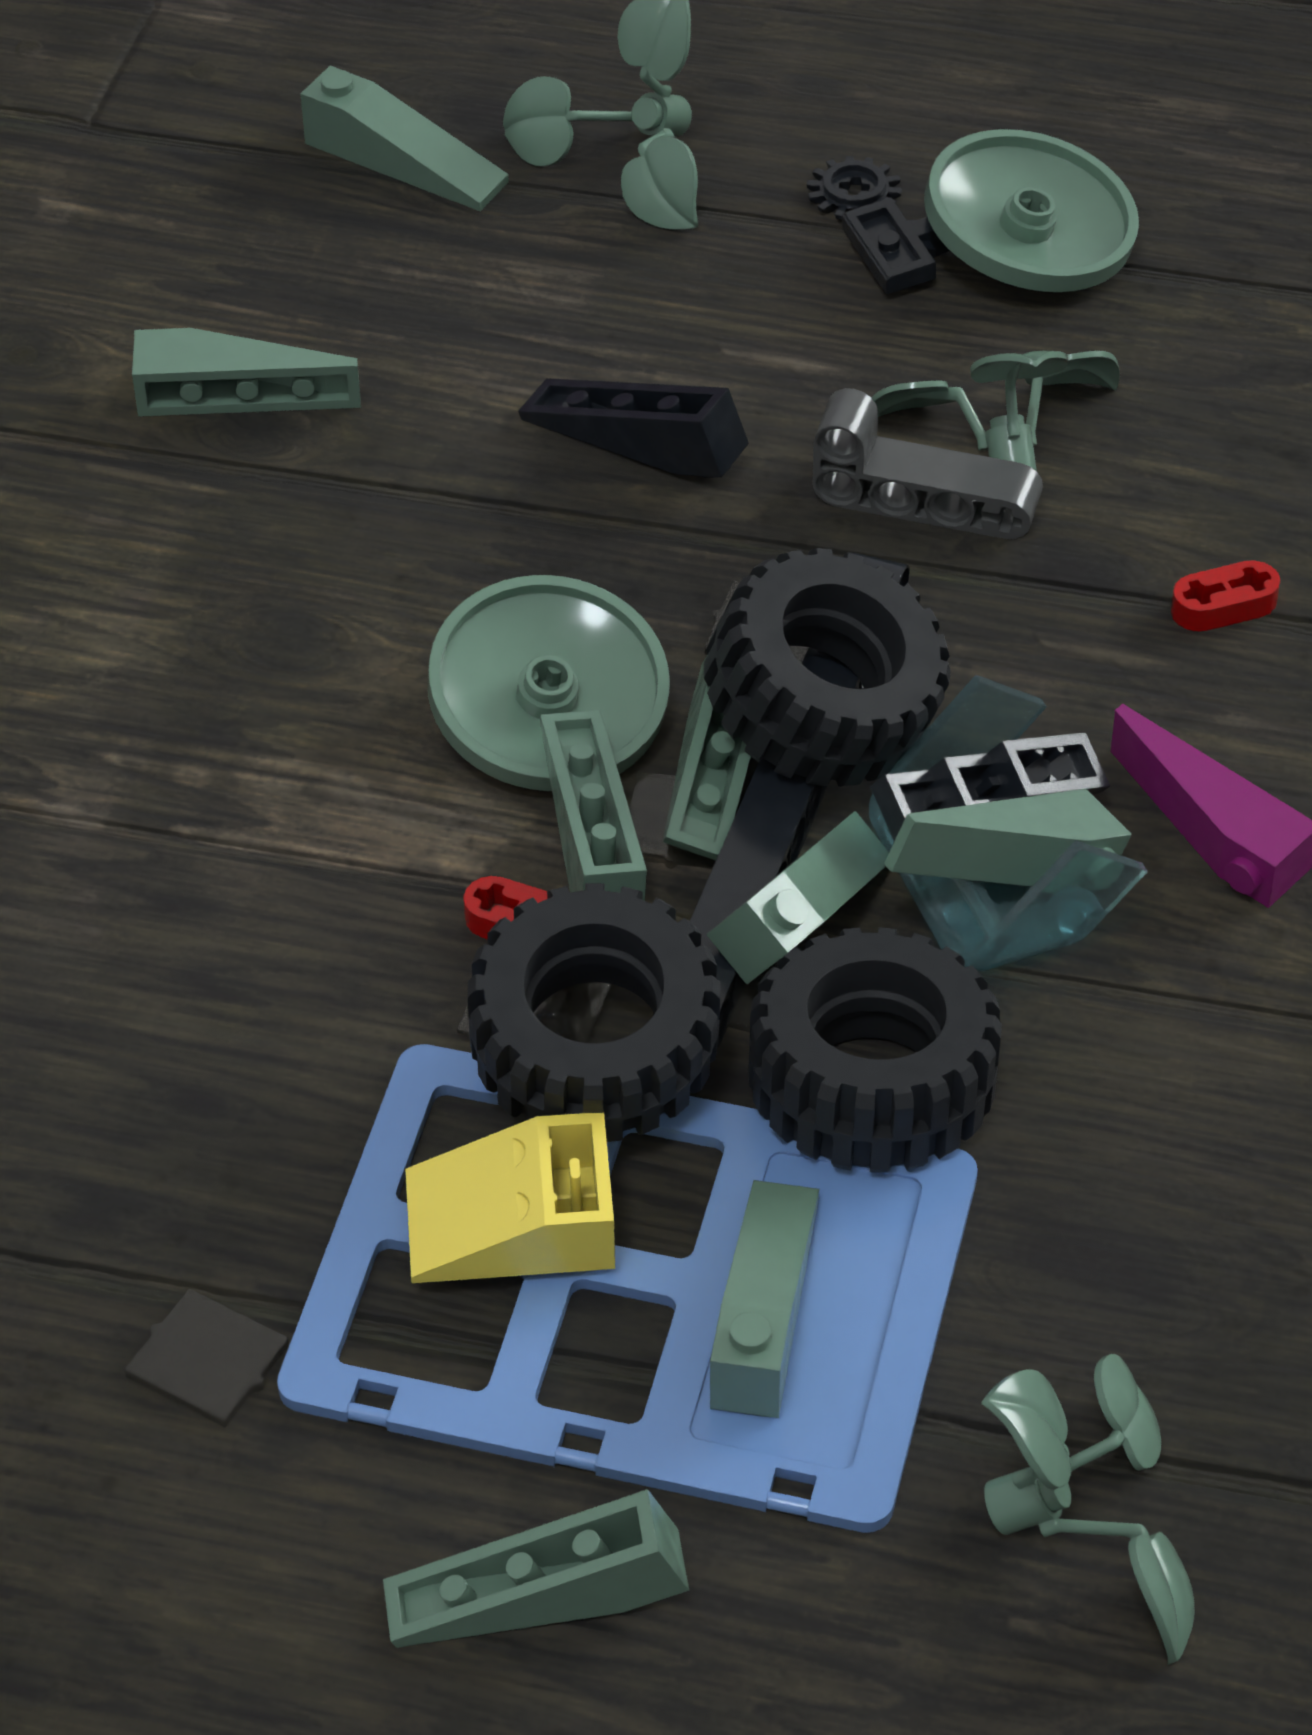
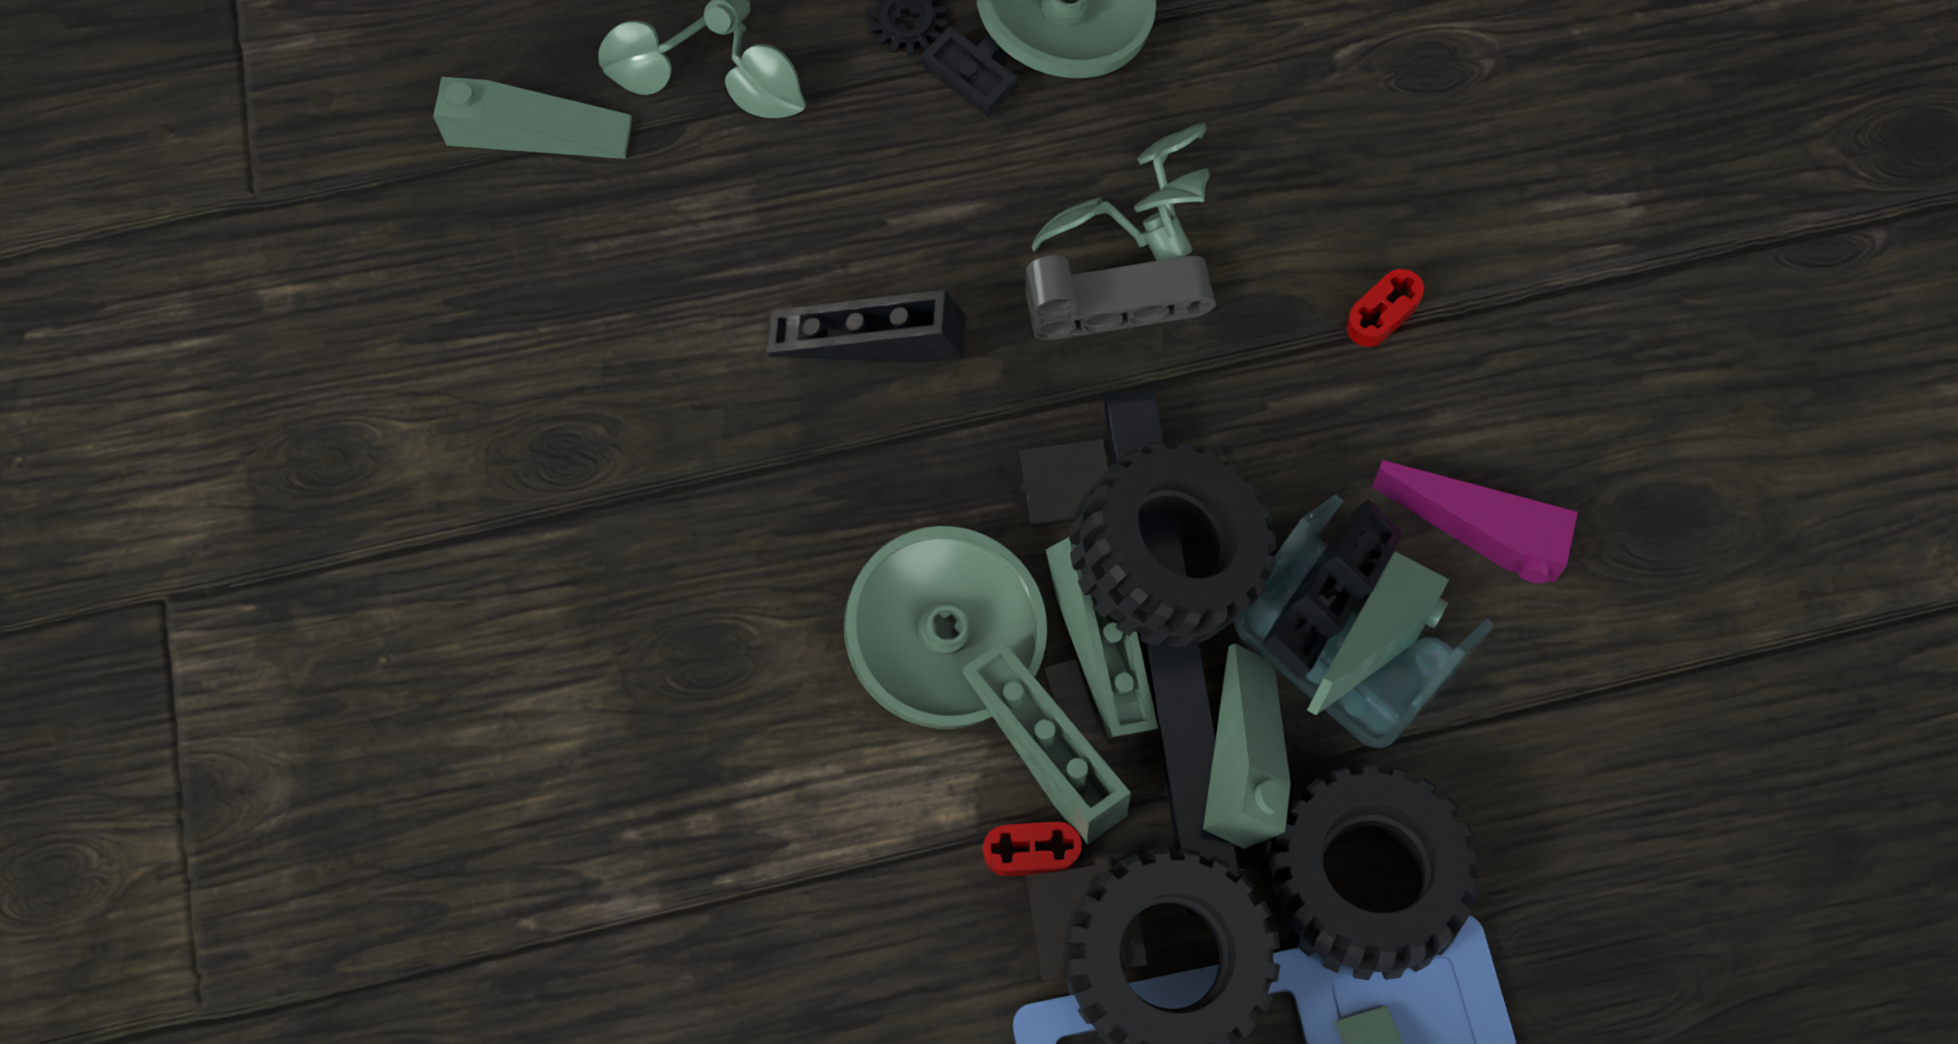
camera: 25 degrees left, 20 degrees up
sand green slope [132,328,361,416] -> none

